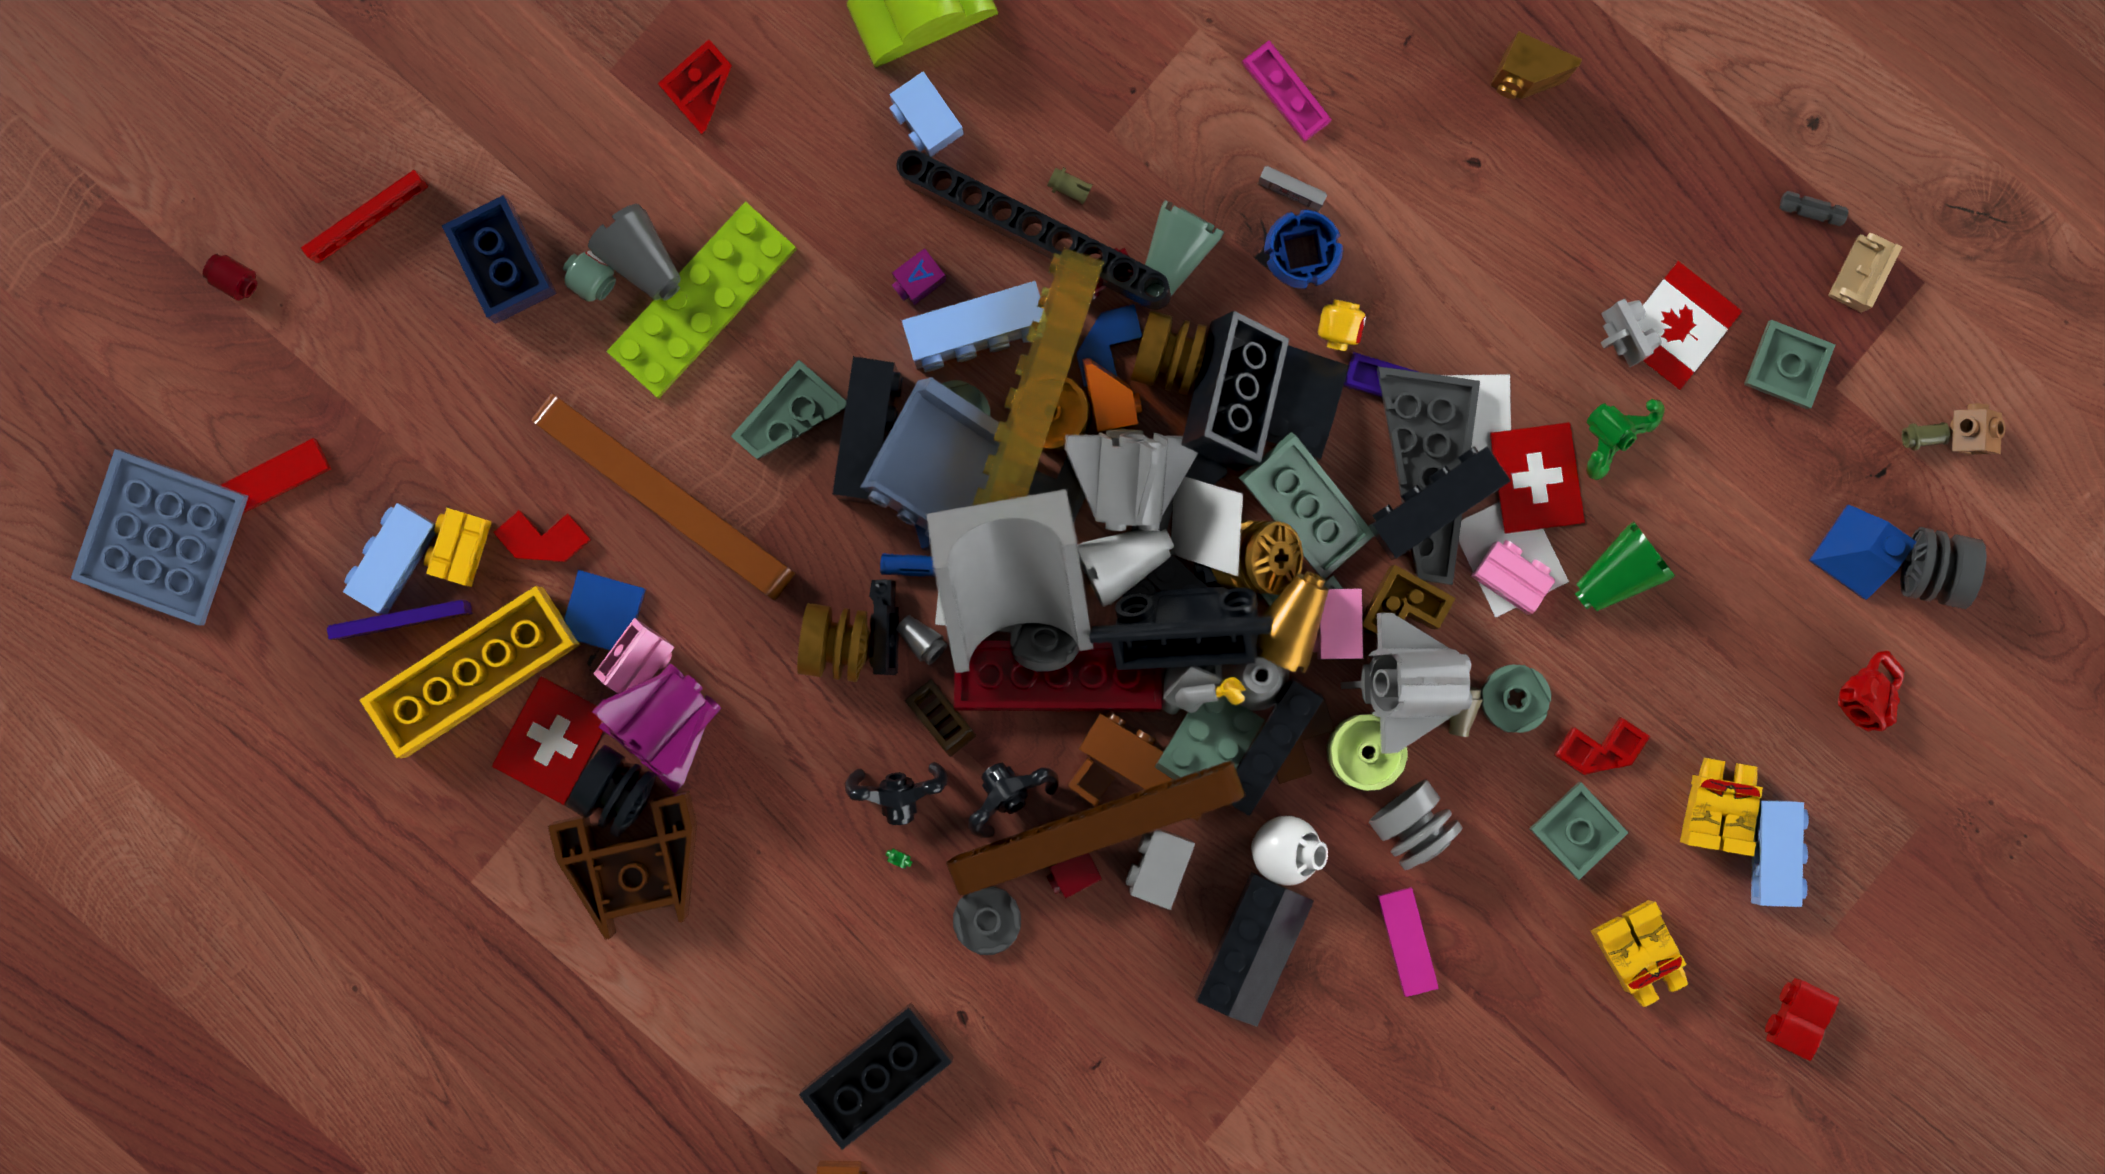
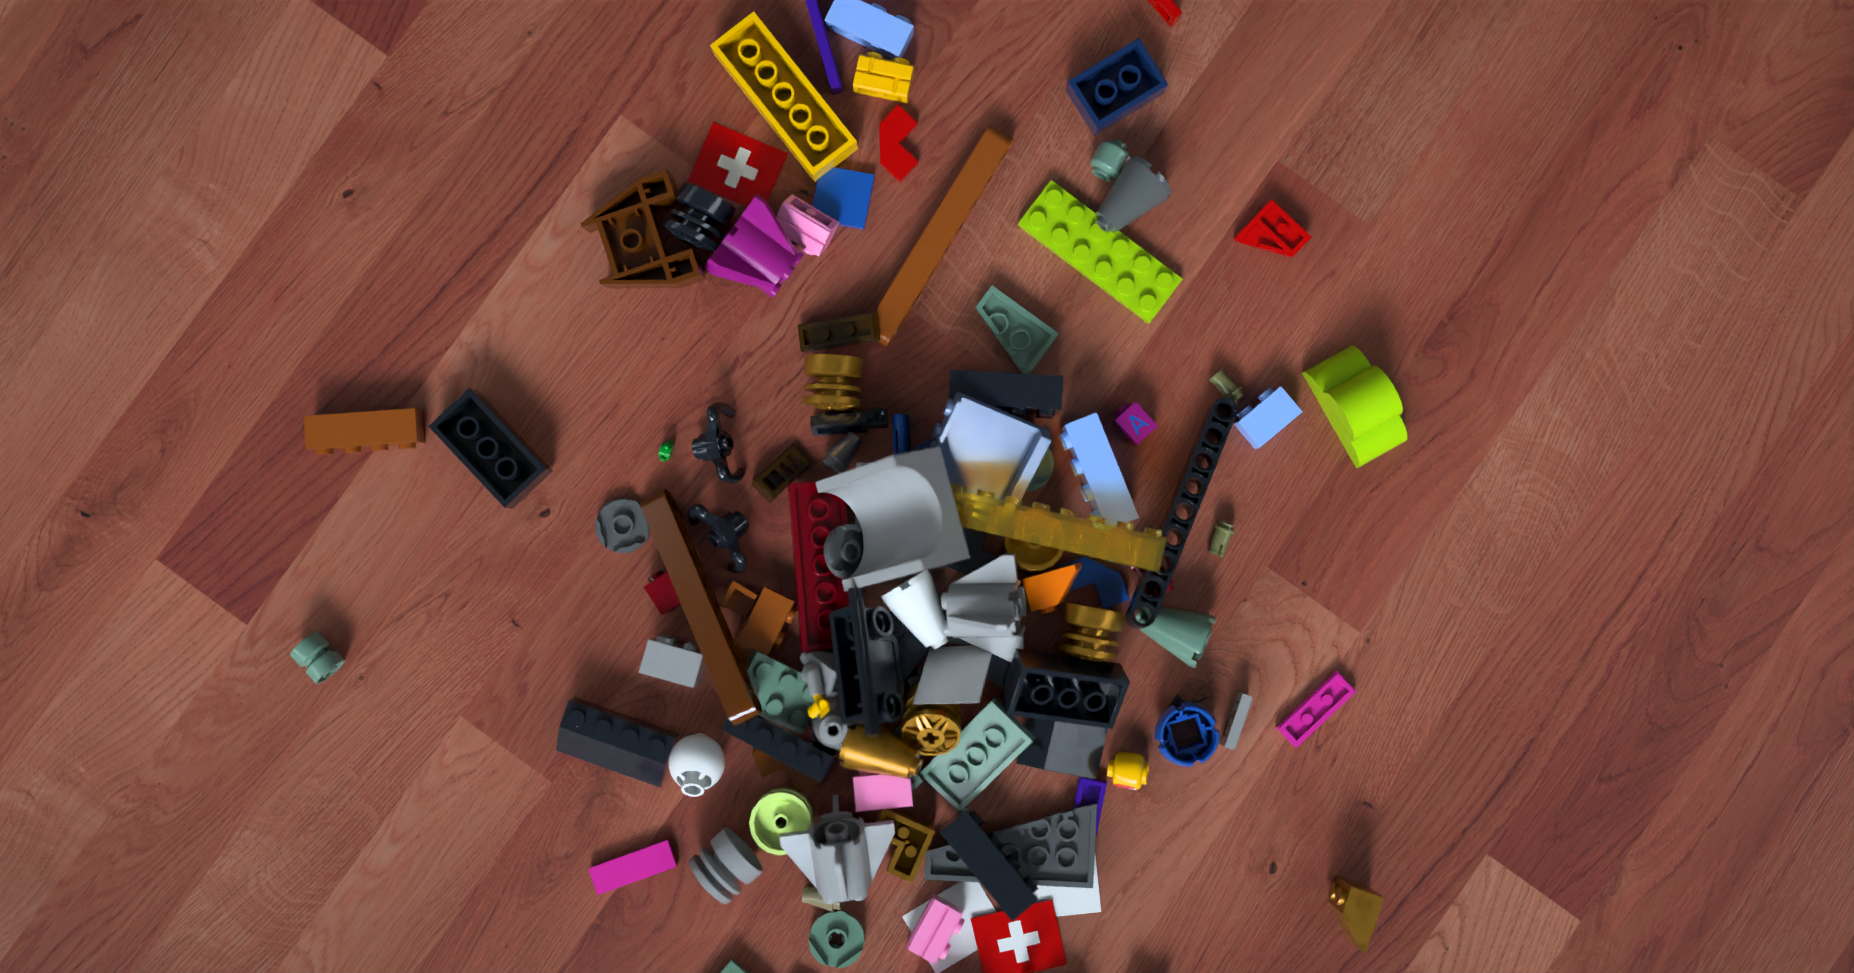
camera: 90 degrees right, 0 degrees up
none -> dark brown tile [798,312,881,353]
none -> olive pin [1209,369,1244,402]

